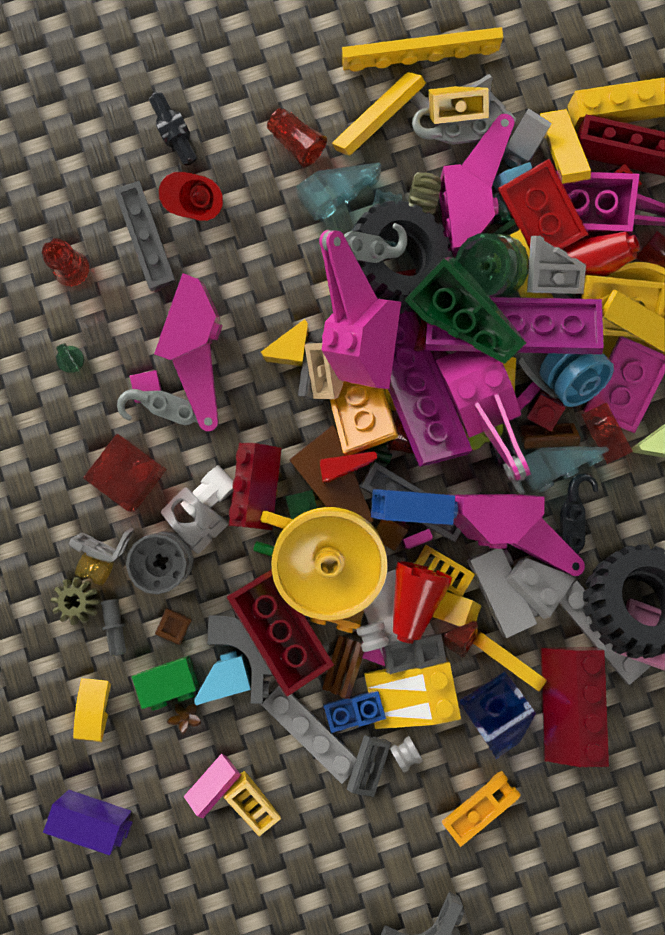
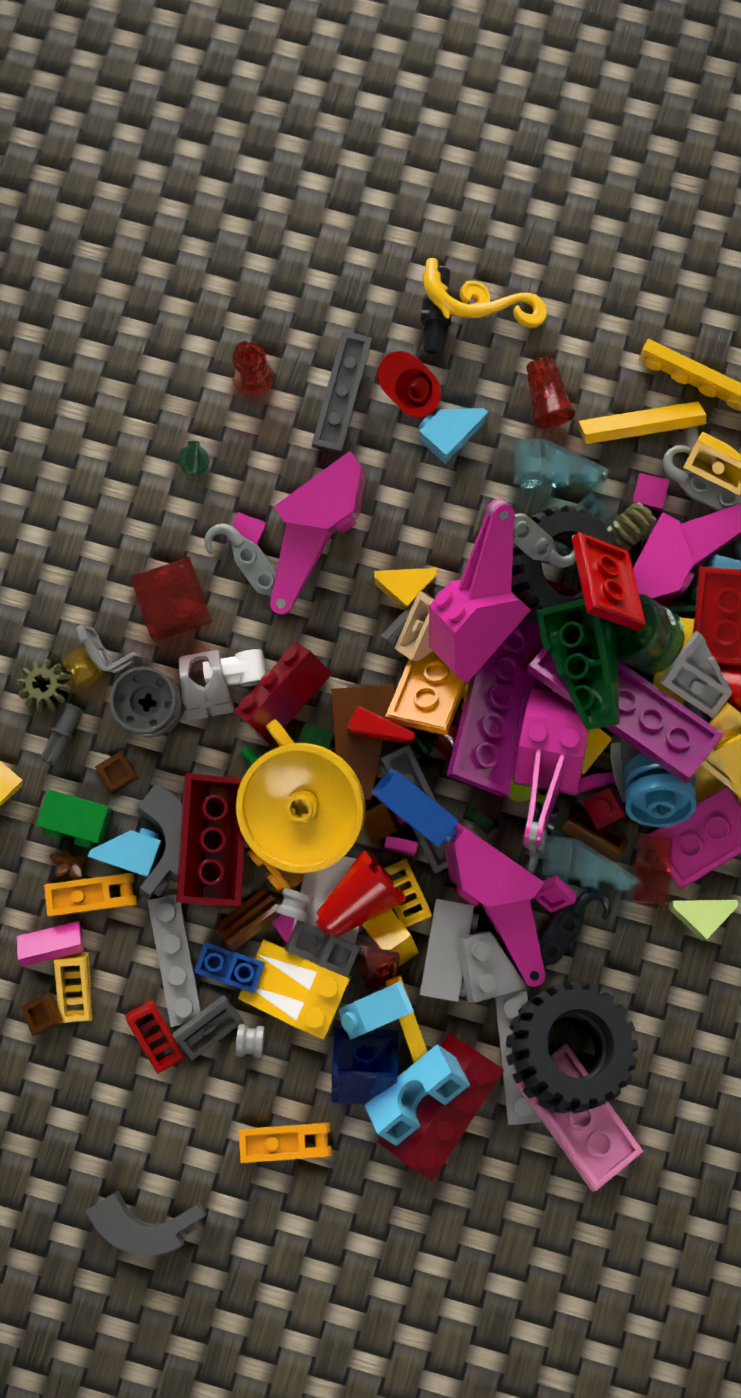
camera: 35 degrees right, 5 degrees down
none -> reddish brown tile [20,993,64,1036]
none -> light orange plate [44,873,138,917]
none -> red slope [125,999,186,1074]
none -> medium azure slope [338,981,414,1040]
none -> medium azure arch [364,1044,470,1146]
none -> medium azure slope [419,408,488,464]
none -> yellow plant [423,258,547,328]
none -> dark green tile [466,805,497,834]
none -> dark pink tile [534,875,577,913]
none -> red tile [572,532,646,631]
none -> dark pink tile [631,473,670,512]

